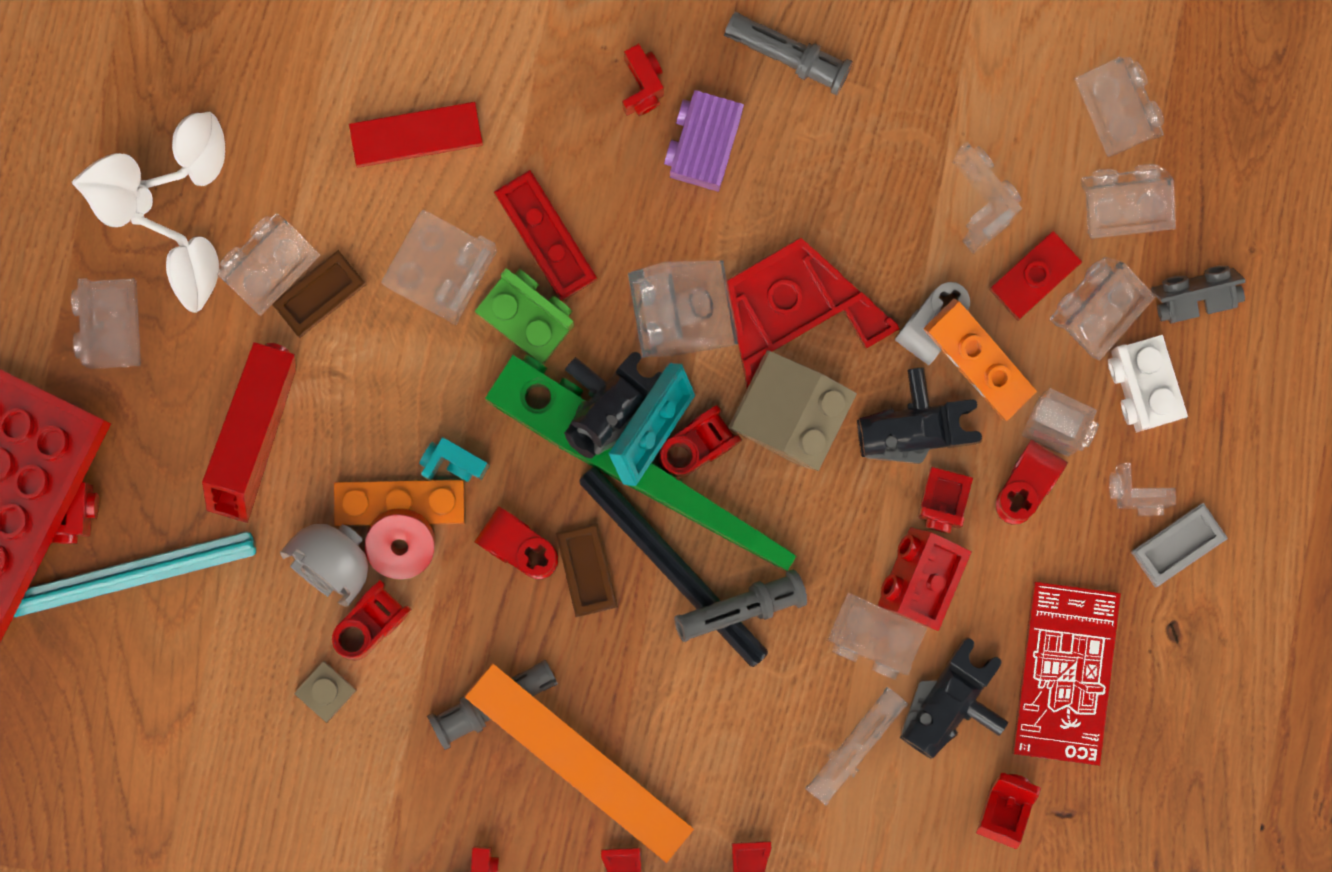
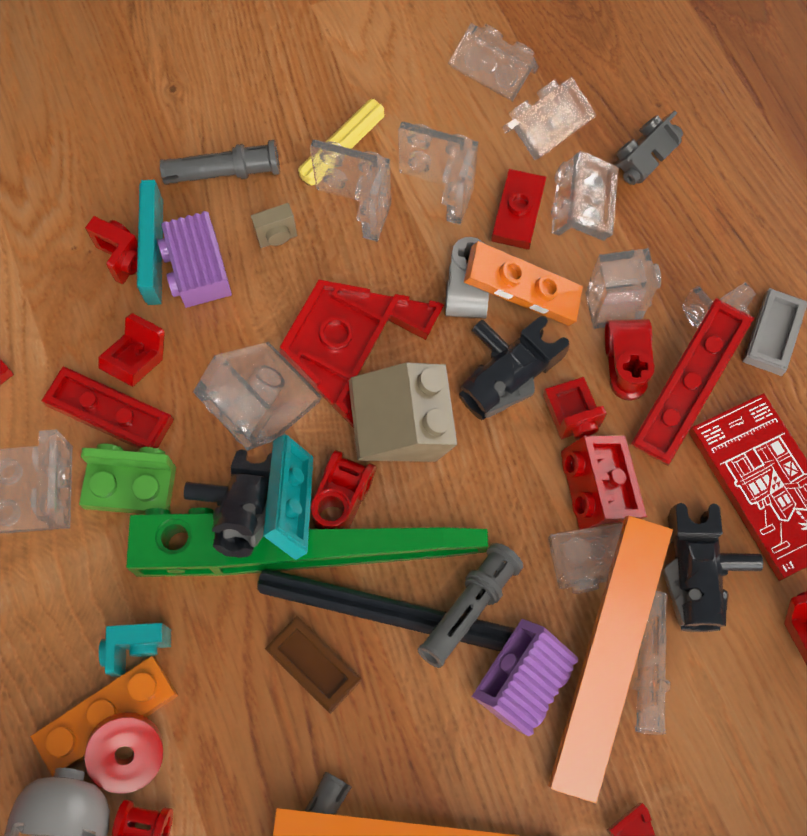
camera: 30 degrees left, 15 degrees down
red piece [474,506,558,579] -> none
white bracket [1108,335,1188,433] -> none
none -> red bracket [98,313,165,387]
none -> teal tile [137,180,164,305]
none -> dark tan plate [251,203,298,248]
none -> light yellow axle [298,99,385,186]
none -> clear bracket [310,140,392,242]
none -> medium lavender brick [472,619,578,736]
none -> tile [548,515,673,804]
none -> red tile [630,298,754,466]

